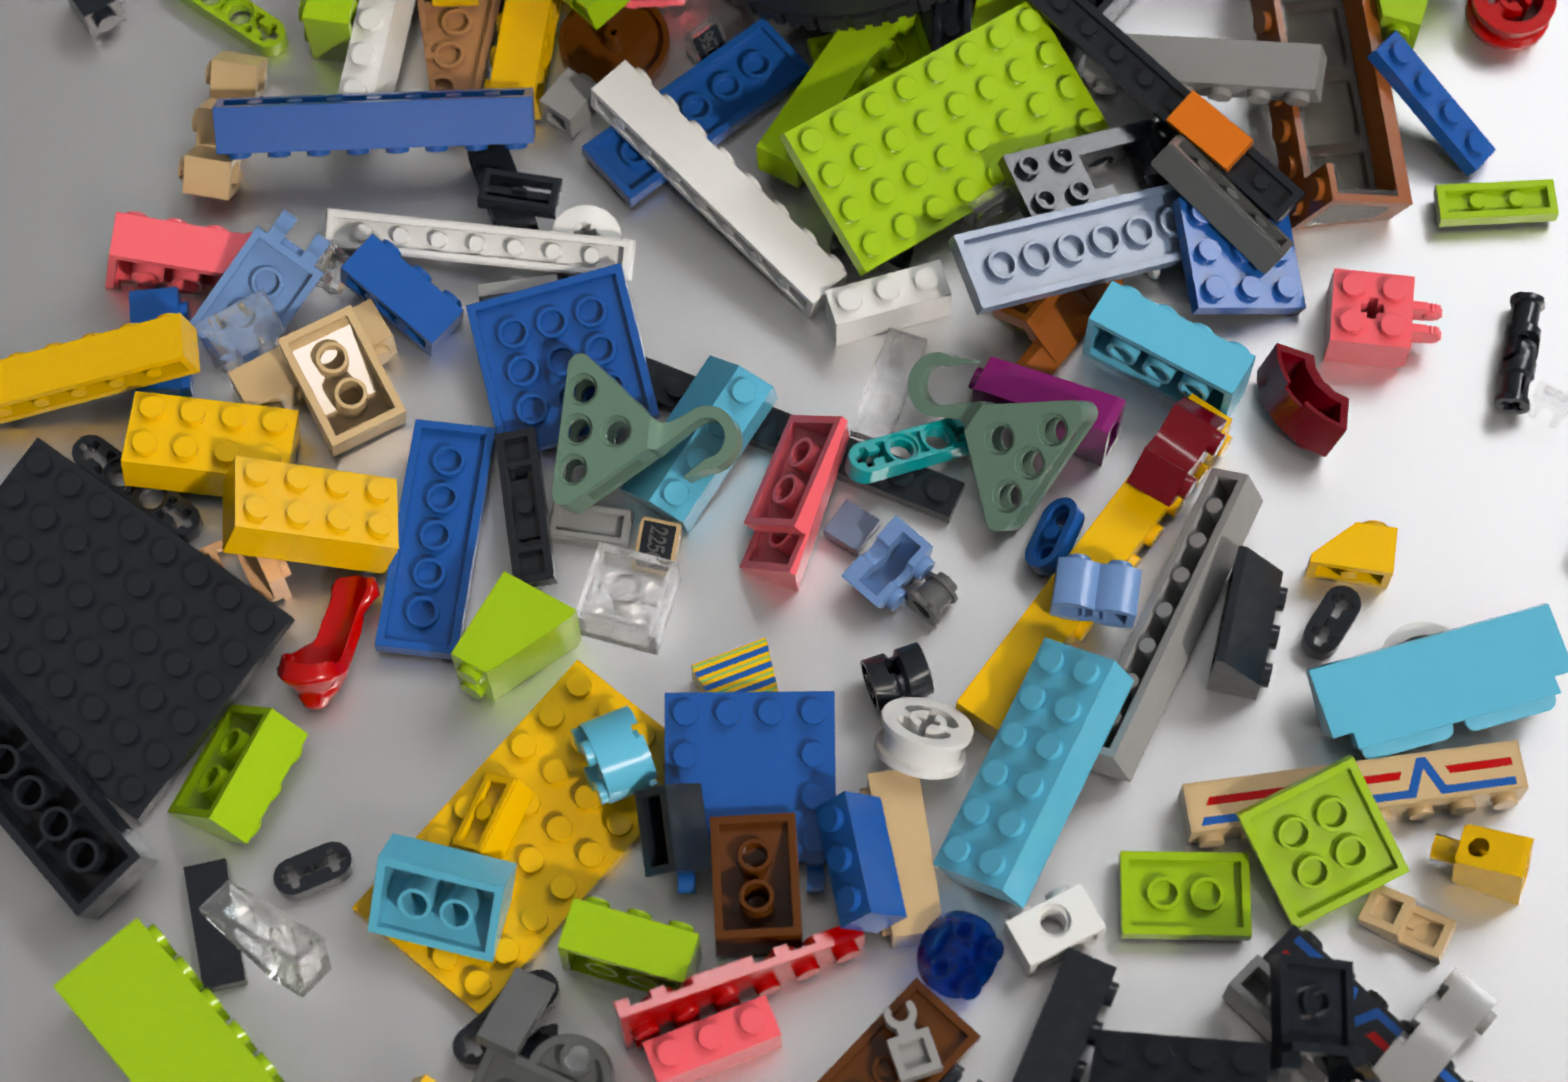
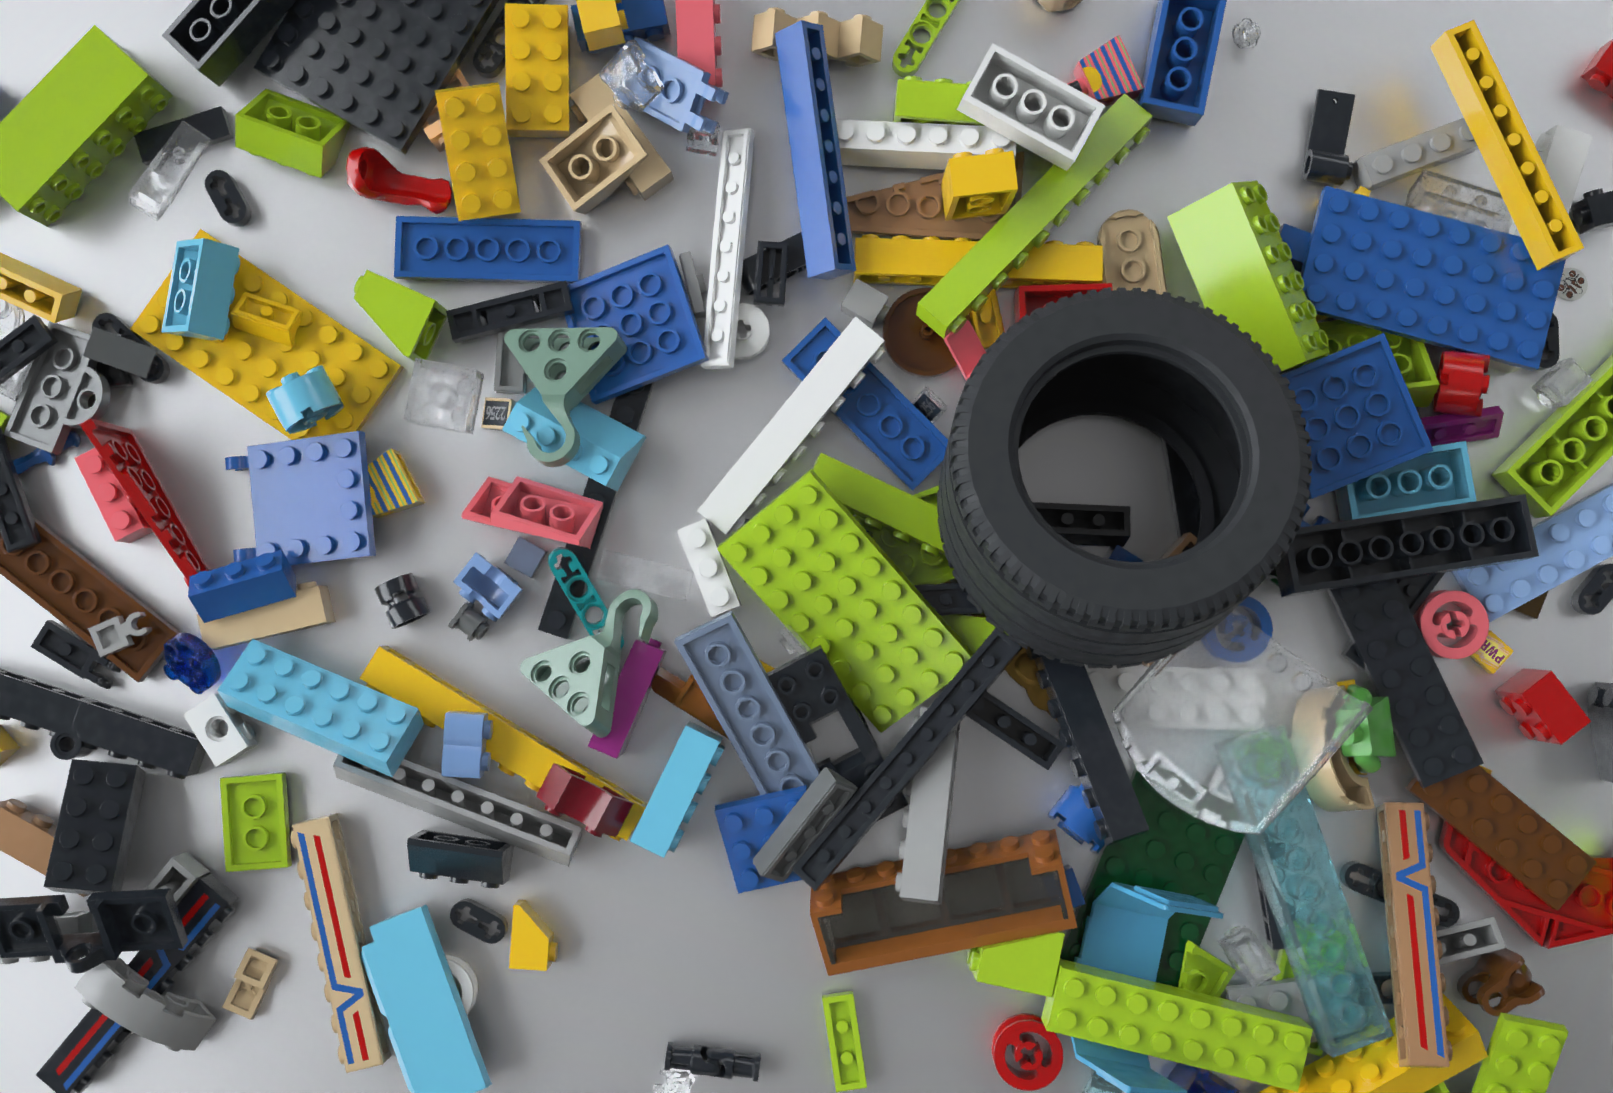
camera: 85 degrees right, 20 degrees up
blue brick [340,234,464,357] -> none
lime brick [557,896,702,994] -> none
black brick [634,783,712,877] -> none
reddish brown slope [710,813,803,957] -> none
white wheel [874,697,974,780] -> none
blue plate [1025,497,1085,575] -> none
orange tile [1166,90,1253,173] -> none
lime plate [1235,755,1410,928] -> none
dark red brick [1257,343,1349,457] -> none
coral hinge [1323,268,1442,369] -> none
blue plate [1367,30,1496,176] -> none
yellow torso [1430,824,1534,905] -> none

